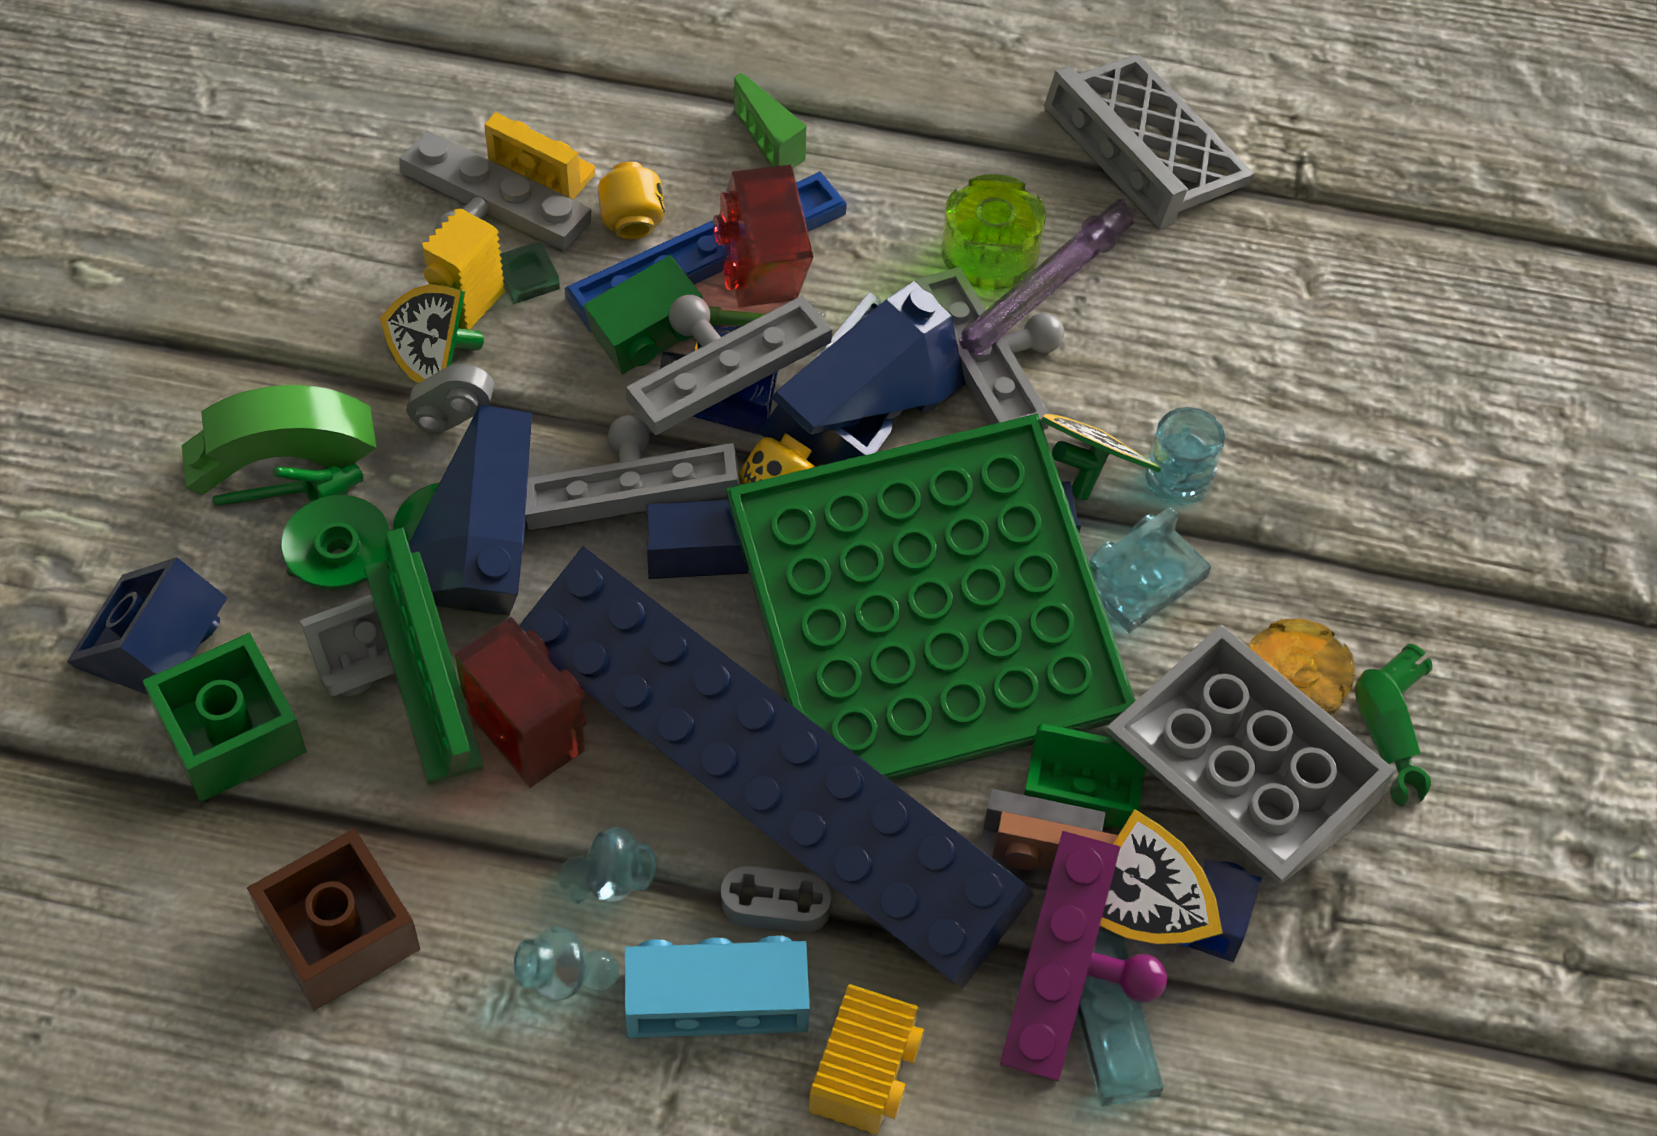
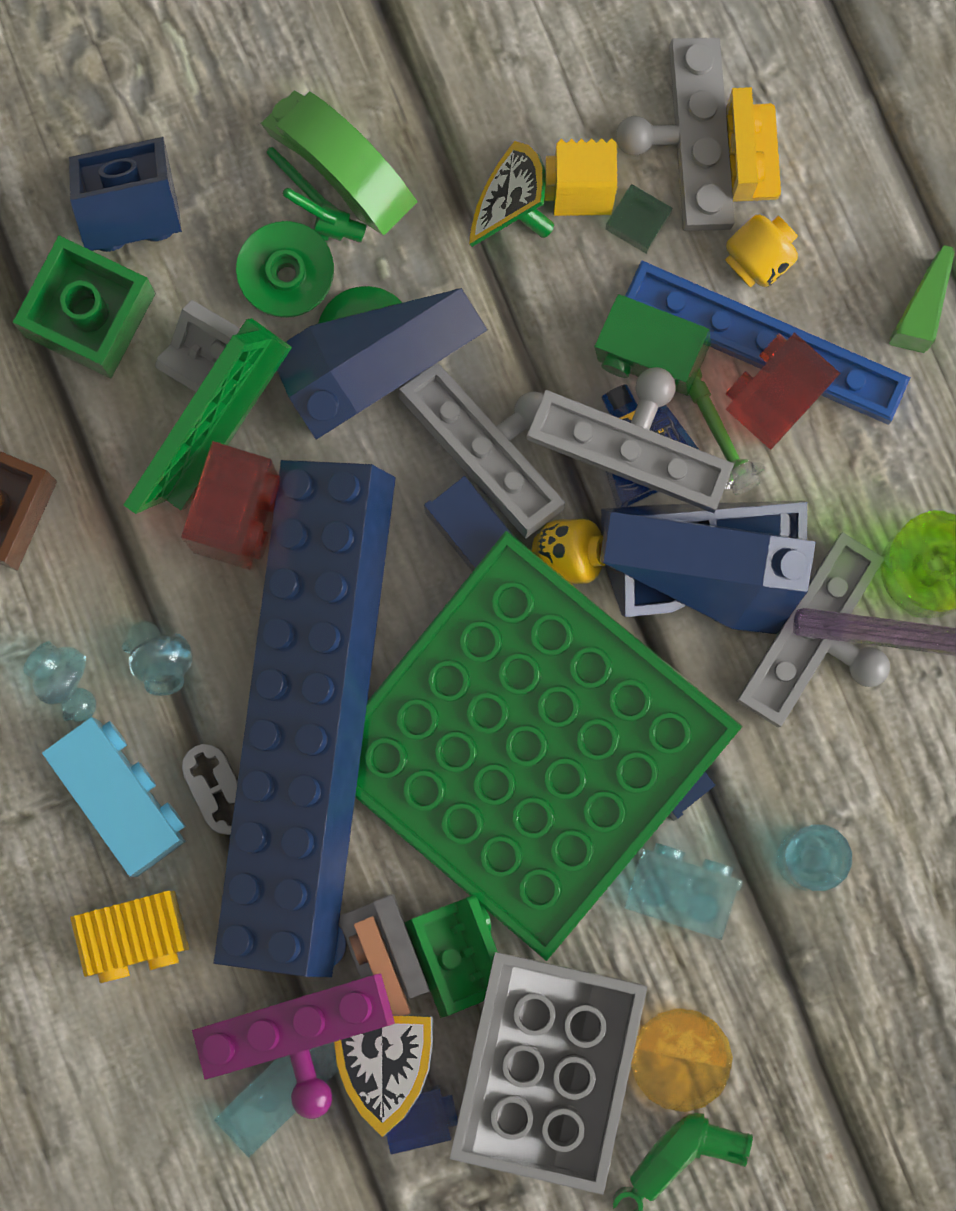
camera: 60 degrees right, 25 degrees up
light grey plate [406,364,495,433] -> none
green shield [1041,414,1162,501] -> none

